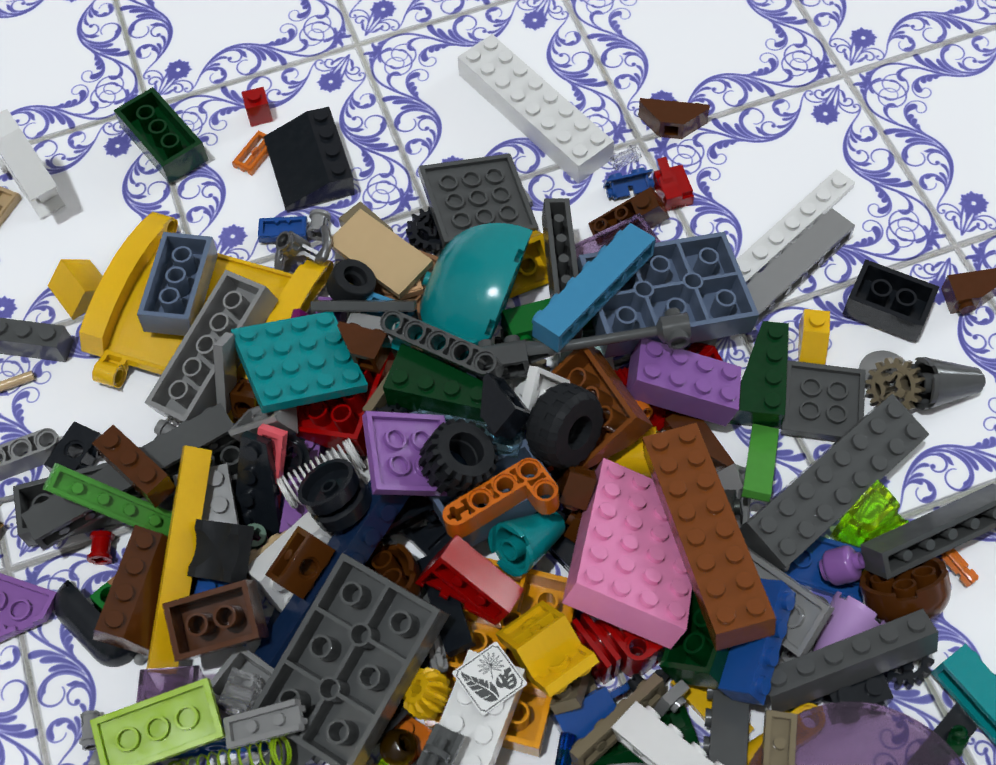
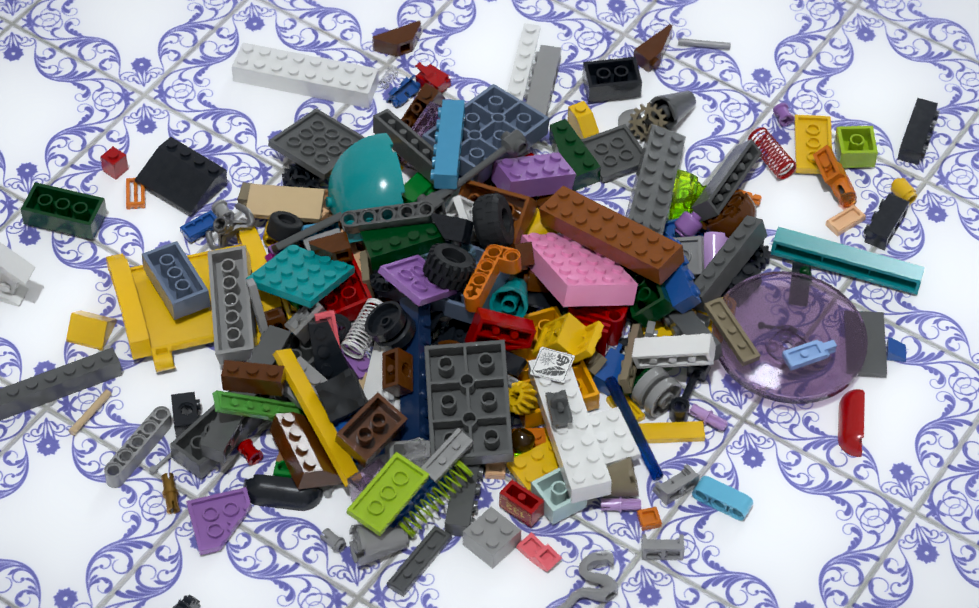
camera: 40 degrees left, 10 degrees down
bright green tile [741,423,779,502] -> none

